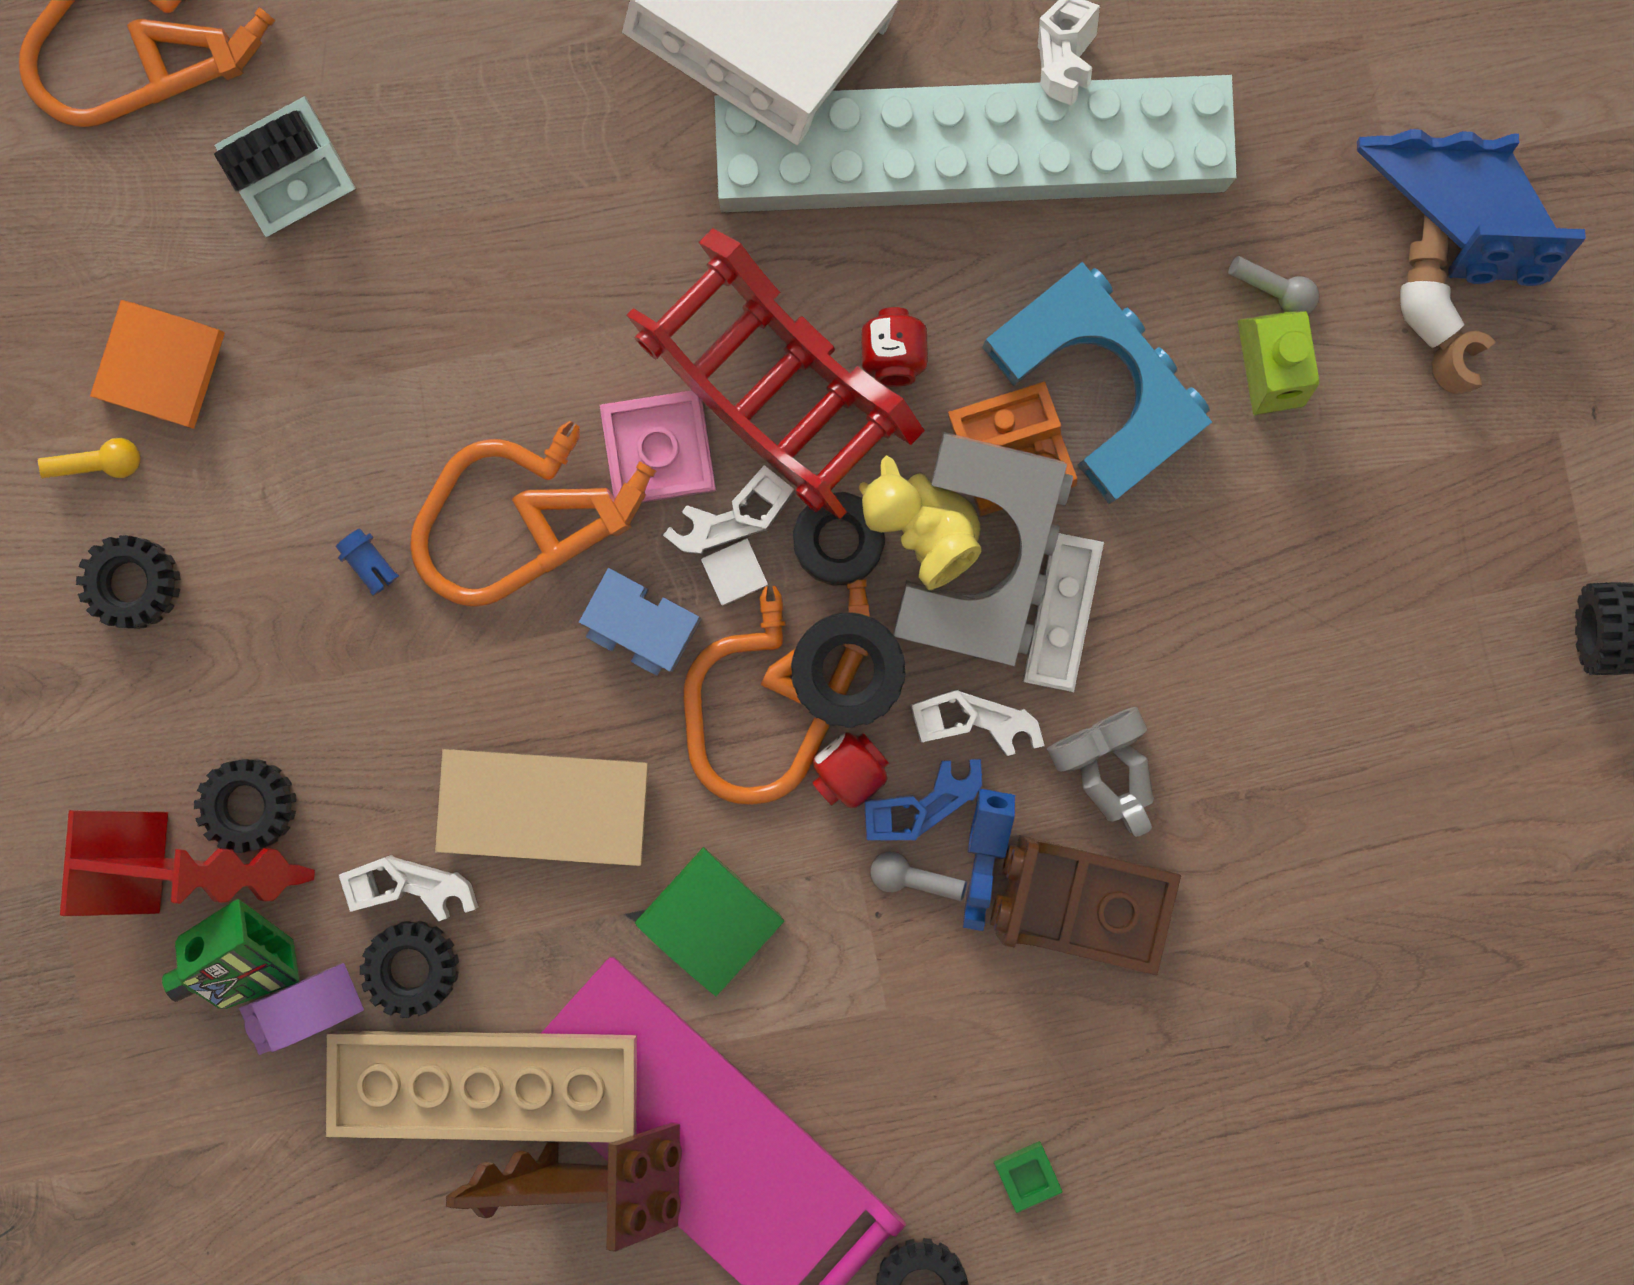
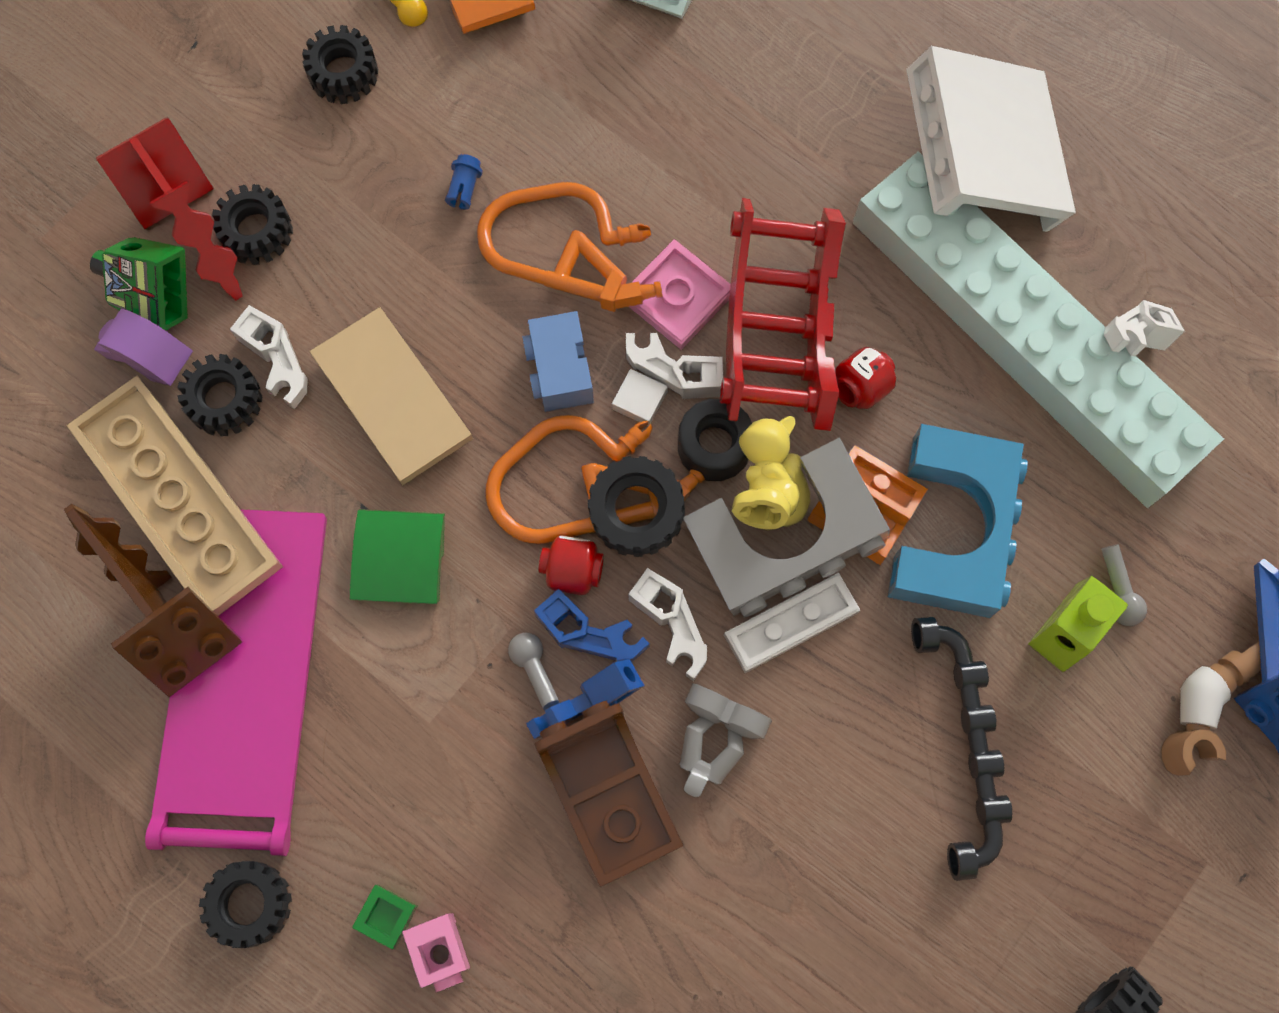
camera: 50 degrees right, 15 degrees down
none -> bright pink brick [403,914,470,992]
none -> black bar [911,617,1013,881]

